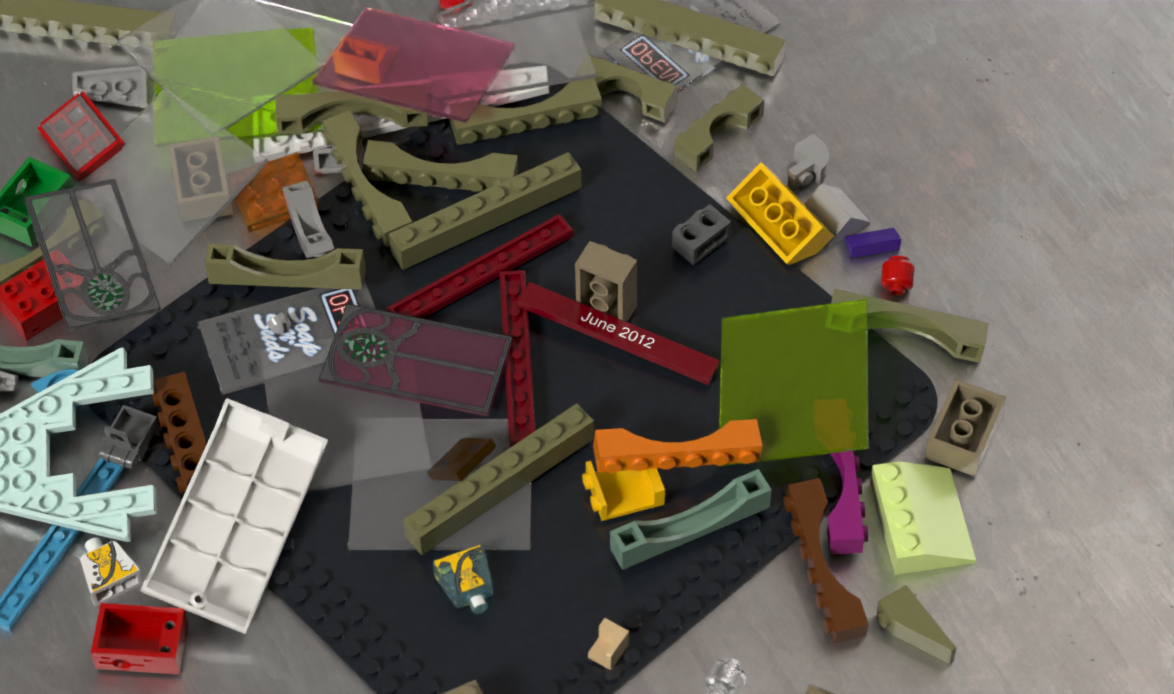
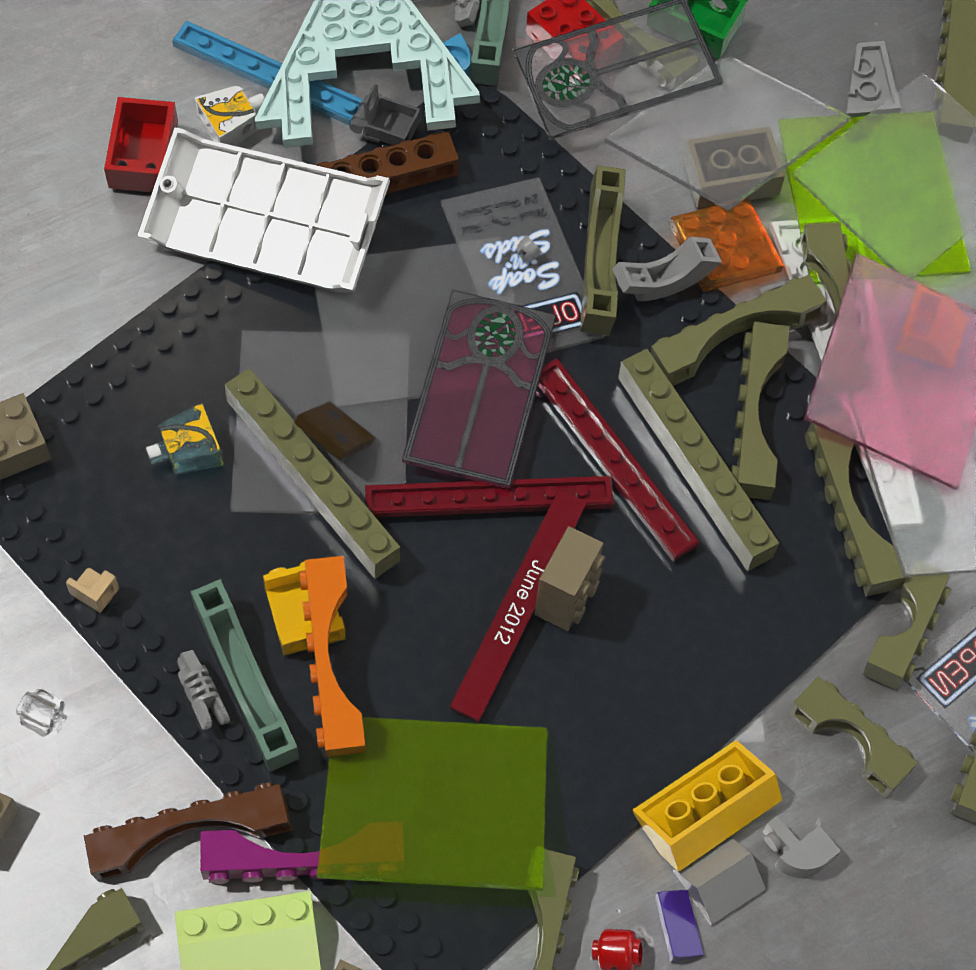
camera: 85 degrees right, 10 degrees up
clear piece [37,91,125,182] -> none
dark grey brick [672,204,731,265] -> none
none -> light grey hinge [177,650,230,730]

